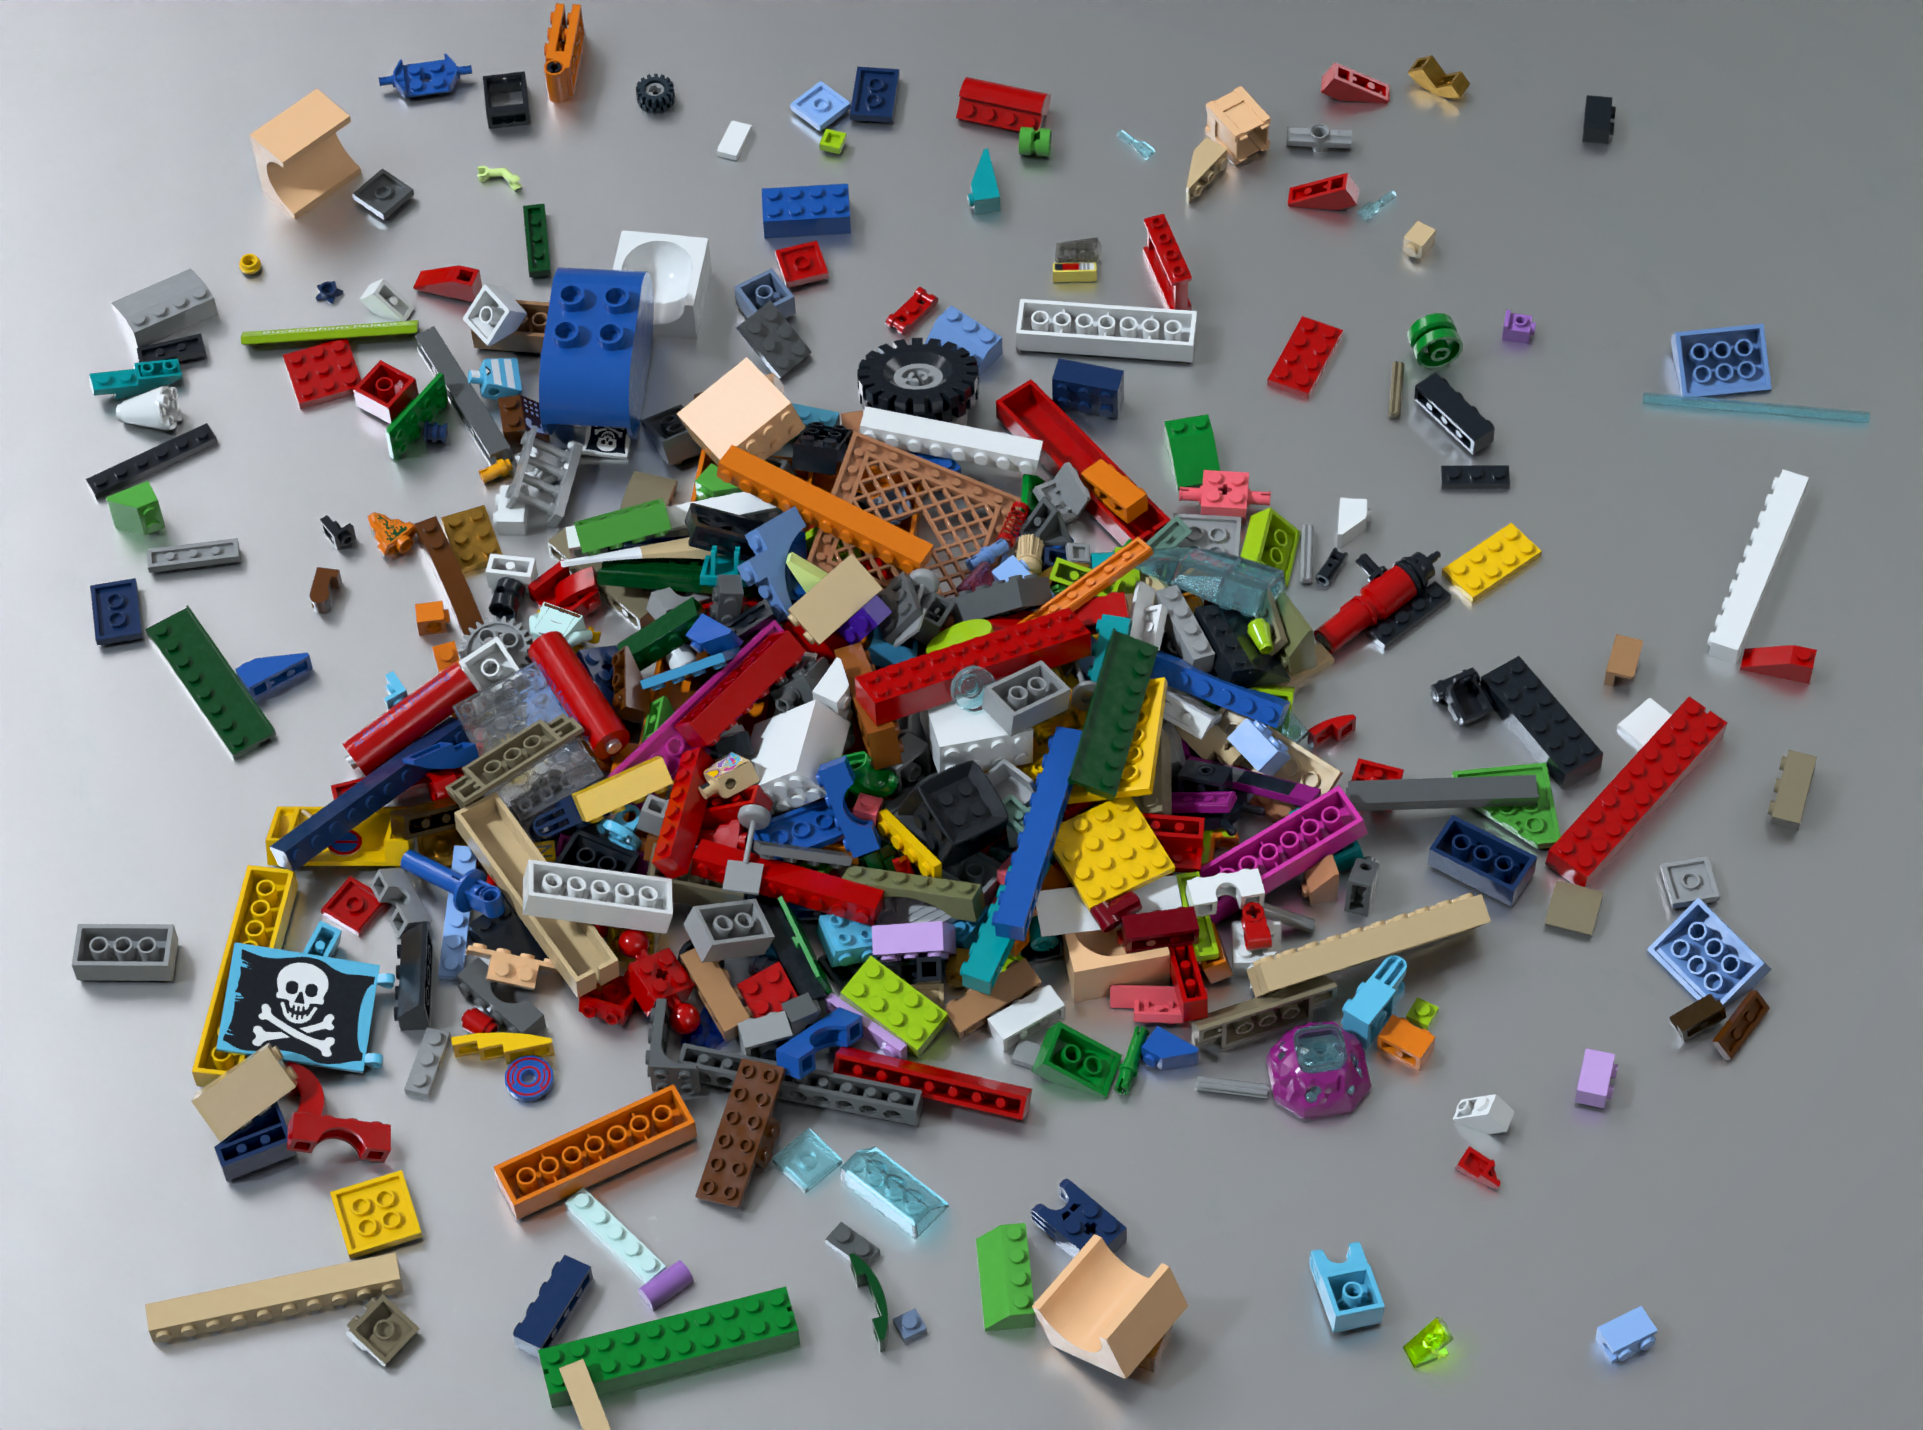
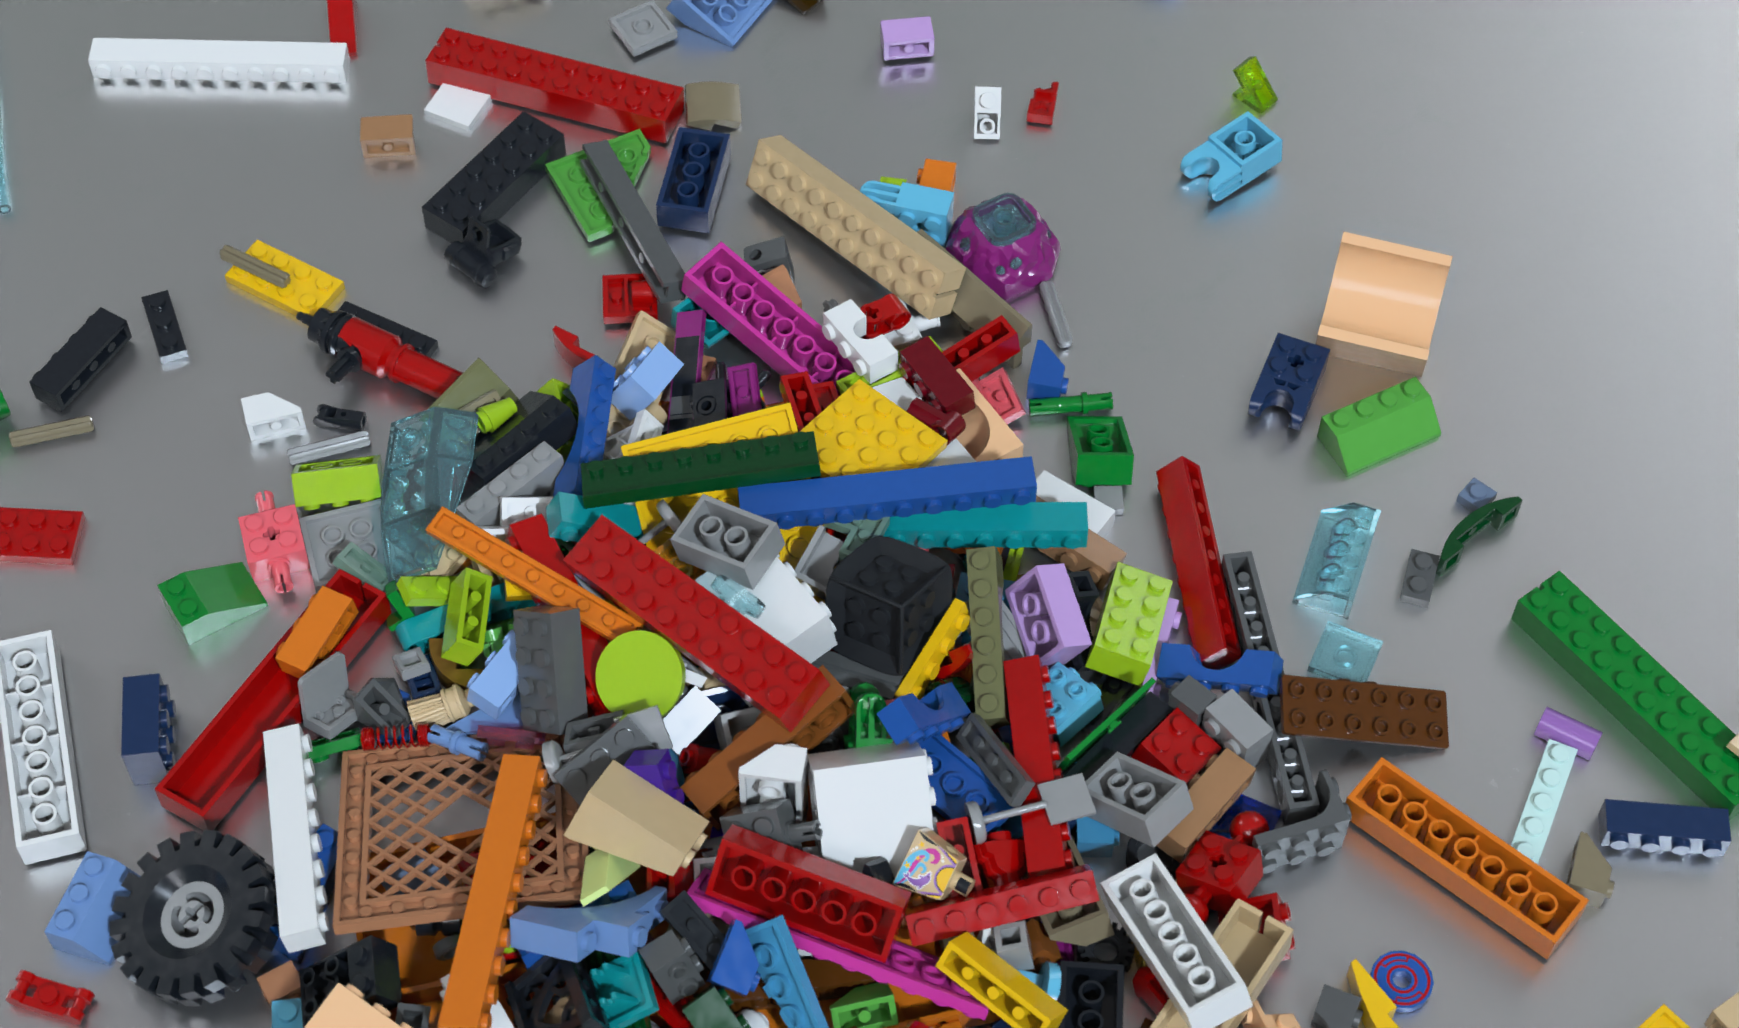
camera: 115 degrees left, 0 degrees up
none -> dark tan axle [219,245,291,288]
none -> dark tan slope [1566,832,1615,909]

